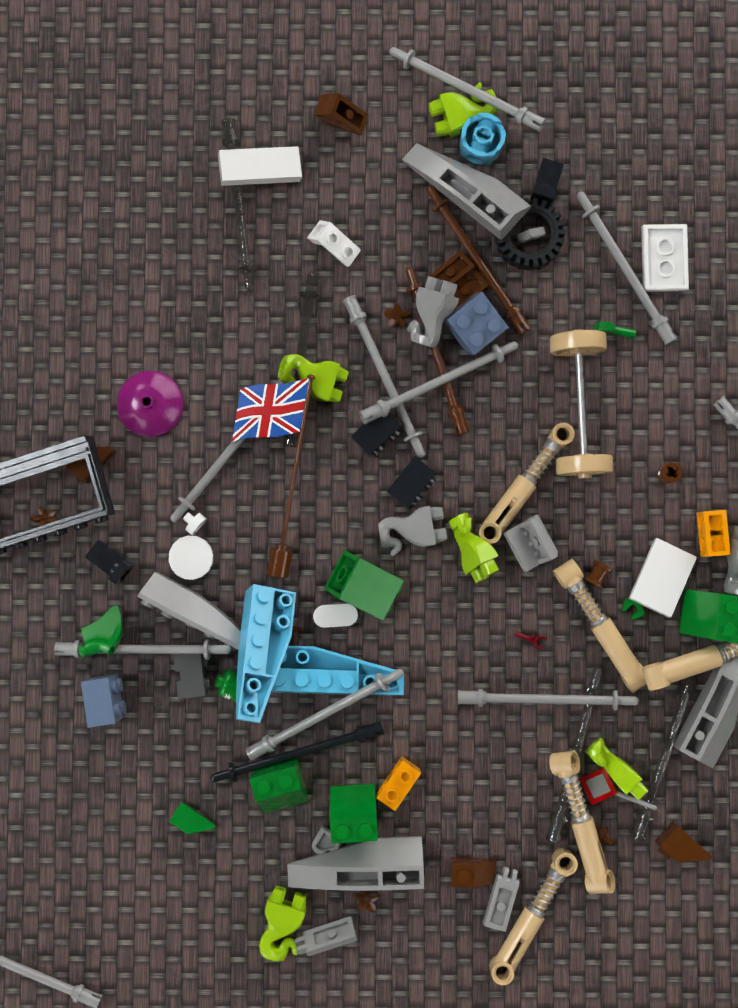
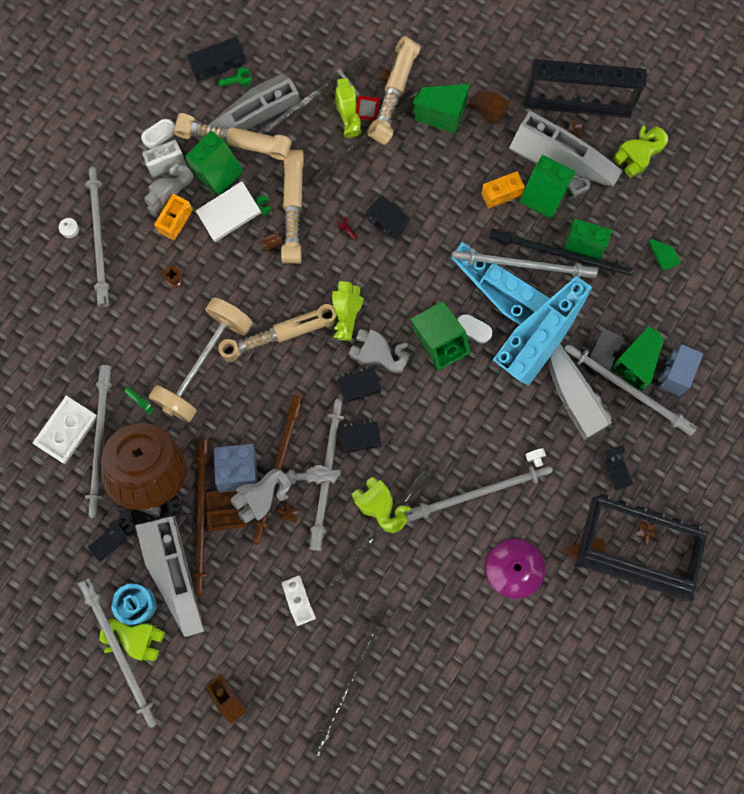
camera: 145 degrees left, 10 degrees down
green arm [78,606,123,657] -> none
white tile [169,536,213,580] -> none
green head [215,669,237,701] -> none
white piece [218,146,302,186] -> none
flag [232,374,315,578] -> none
light grey hinge [295,916,358,956] -> none
light grey bar [359,341,518,425] -> none
light grey bar [458,689,639,711] -> none
light grey hinge [483,866,519,932] -> none
tan piece [489,848,578,985] -> none
light grey bracket [504,515,558,572] -> none
reddish brown slope [655,821,712,862] -> none
none -> reddish brown piece [101,423,187,510]
none -> light grey piece [285,465,341,485]
none -> black brick [367,195,410,240]
none -> green slope [413,84,470,134]
none -> black window [523,59,647,118]
none -> green slope [611,326,664,392]

